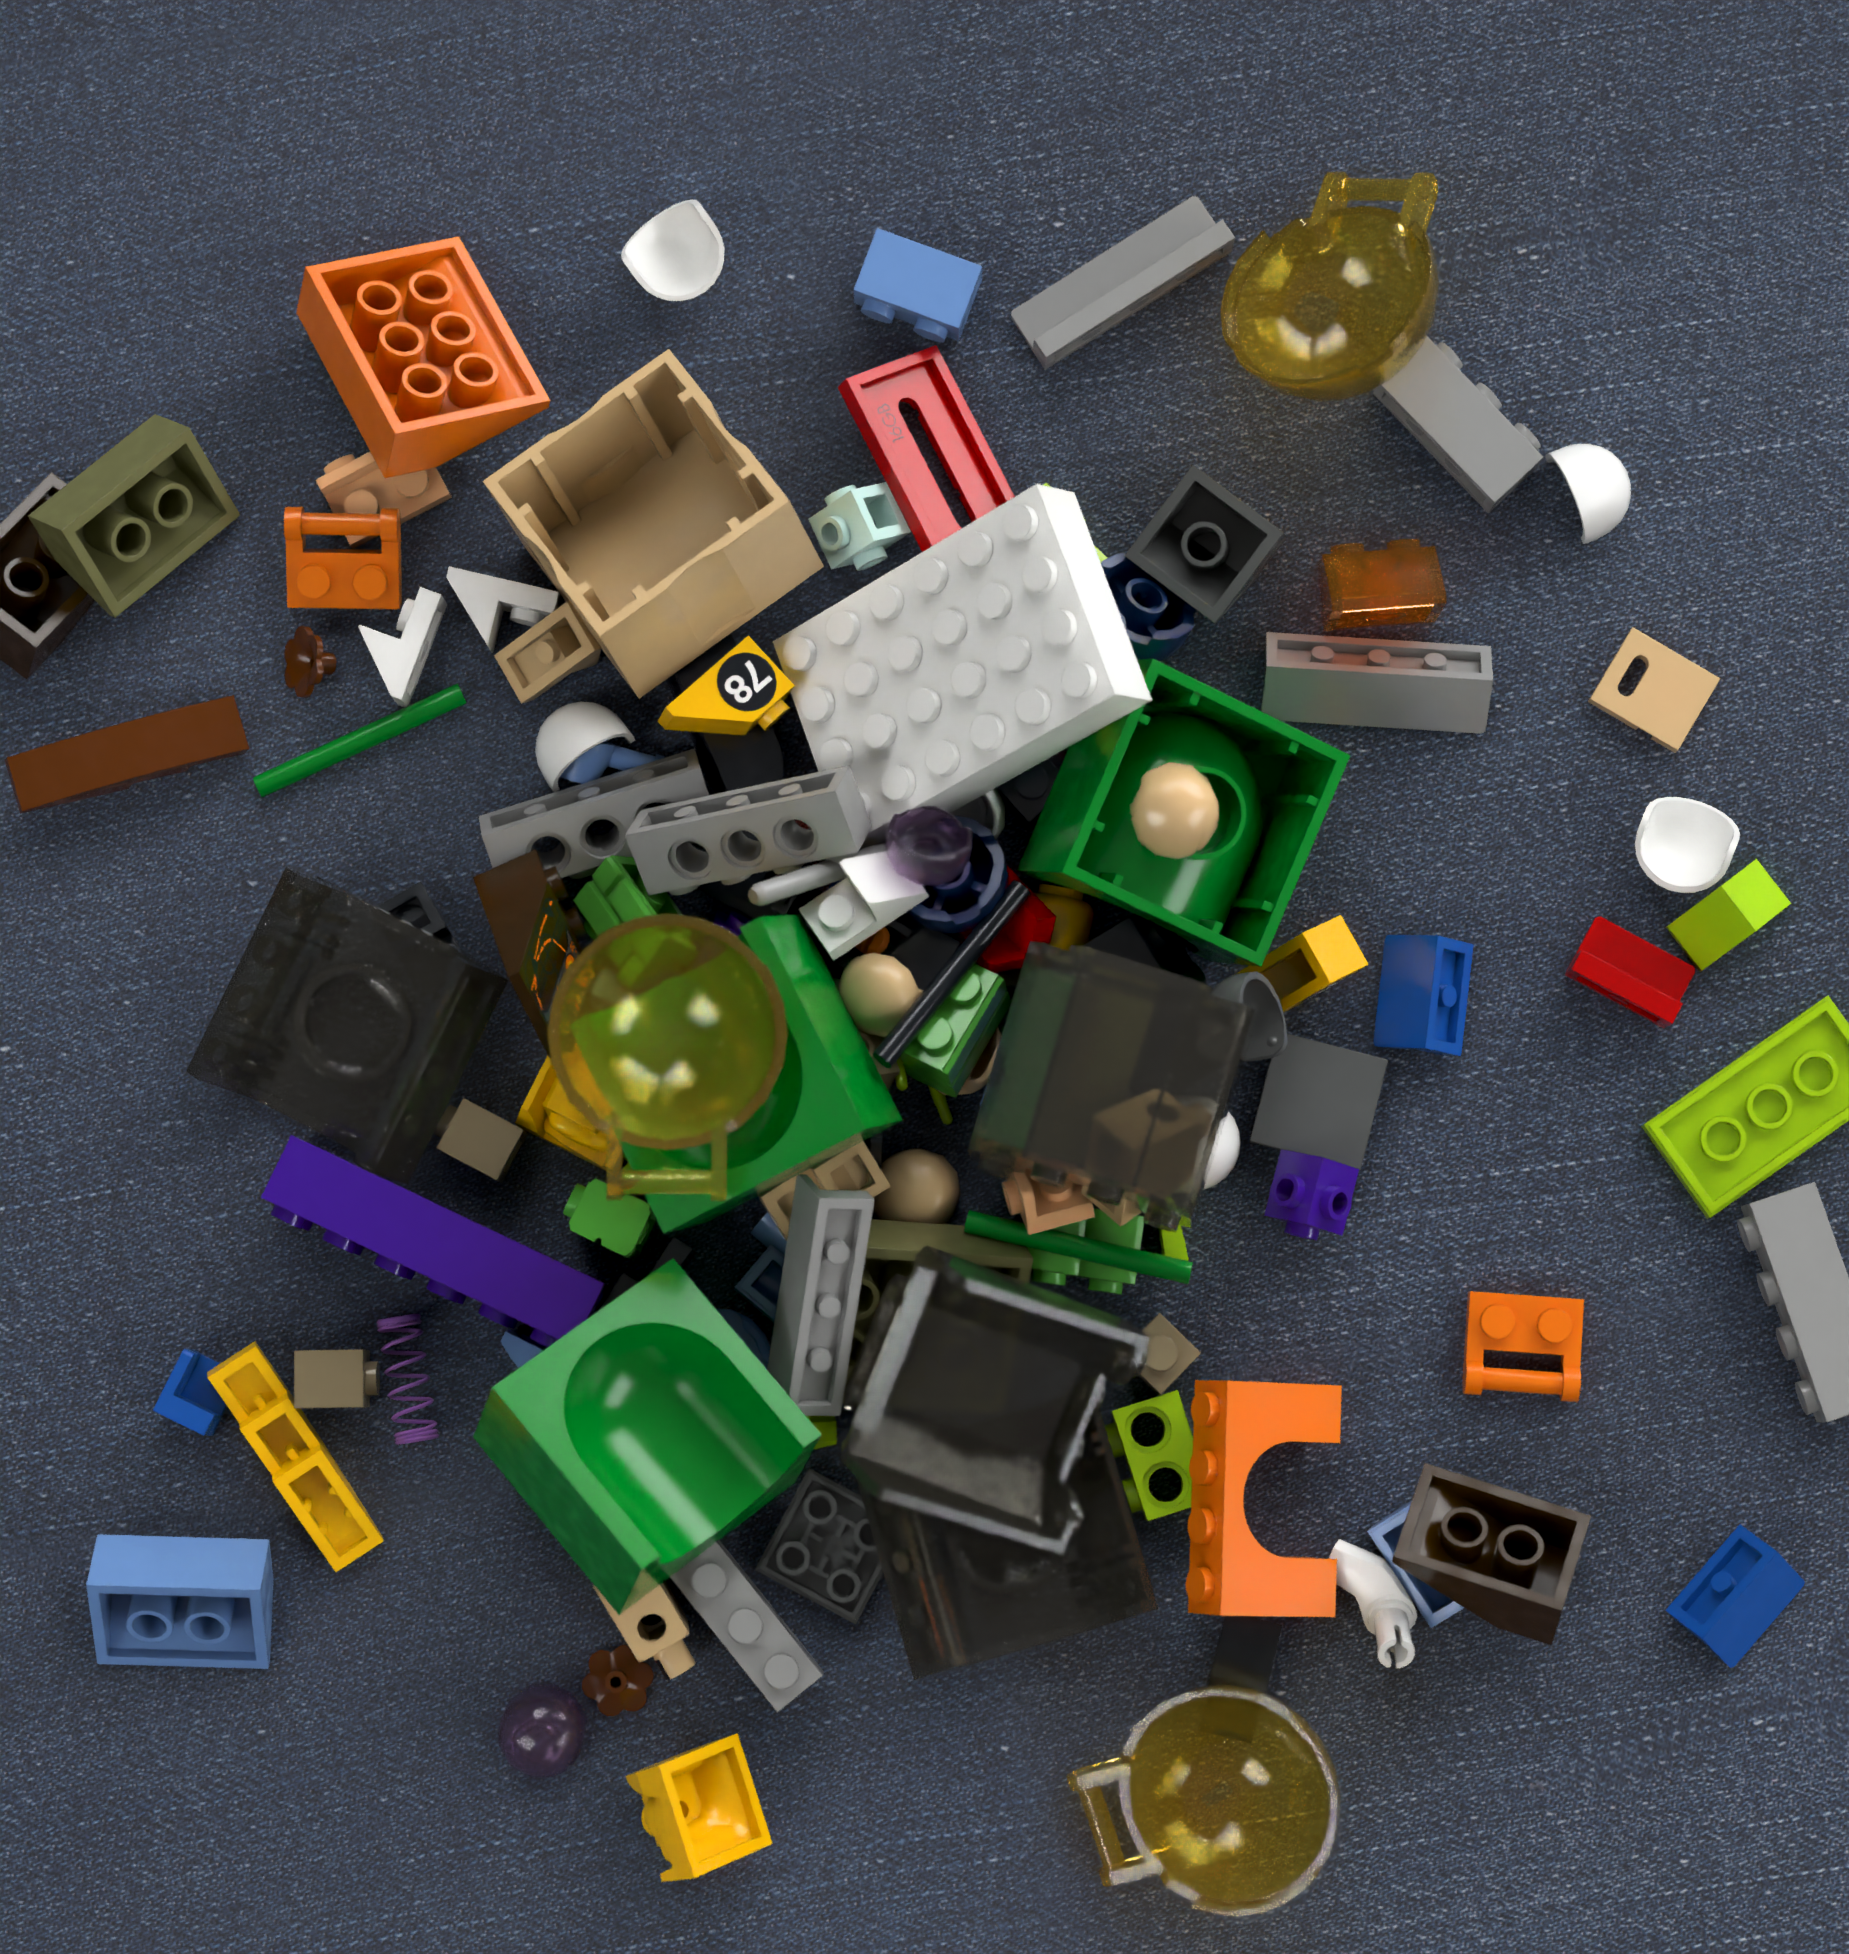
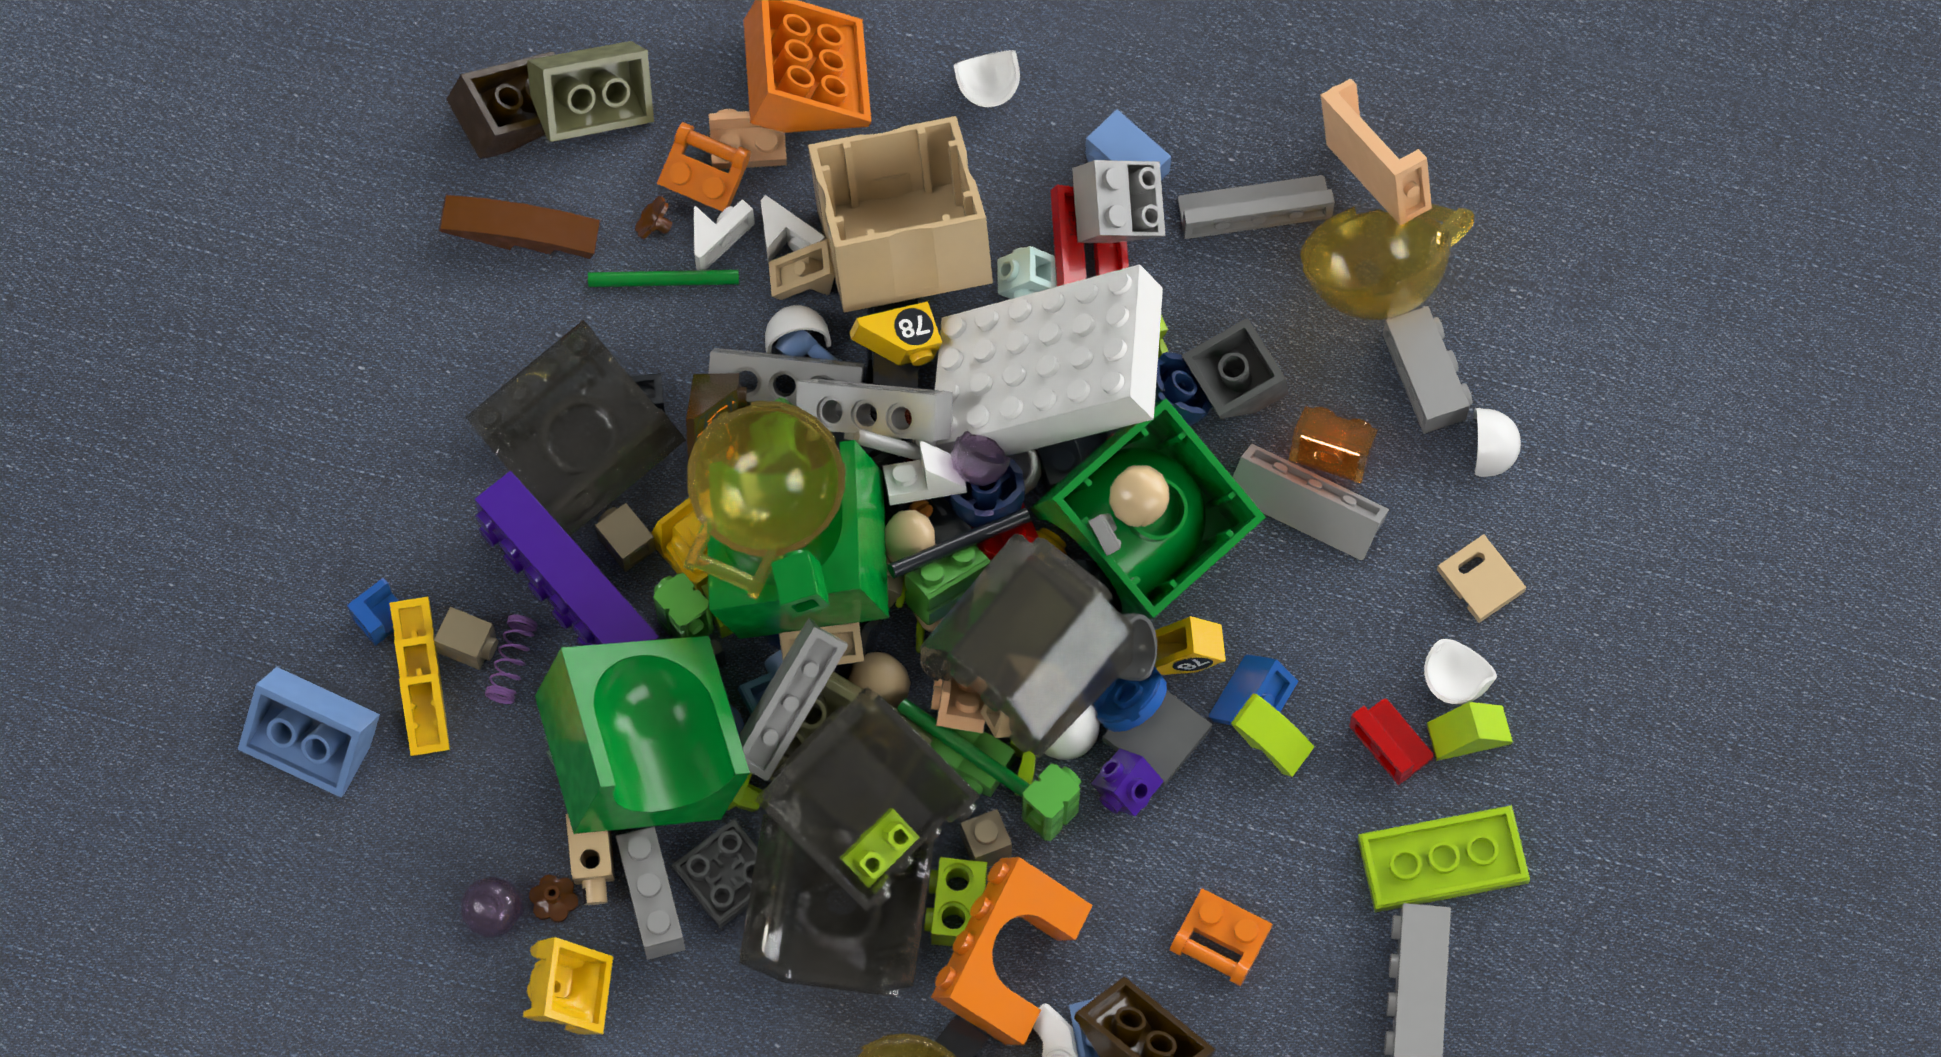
camera: 20 degrees right, 15 degrees down
none -> green brick [771,550,830,618]
none -> lime hips [839,808,920,888]
none -> bright green brick [1022,764,1081,842]
none -> light grey slope [1072,160,1165,243]
none -> light grey tile [1089,513,1121,556]
none -> blue tile [1094,666,1167,732]
none -> lime slope [1231,693,1314,777]
none -> light nougat panel [1321,79,1432,226]

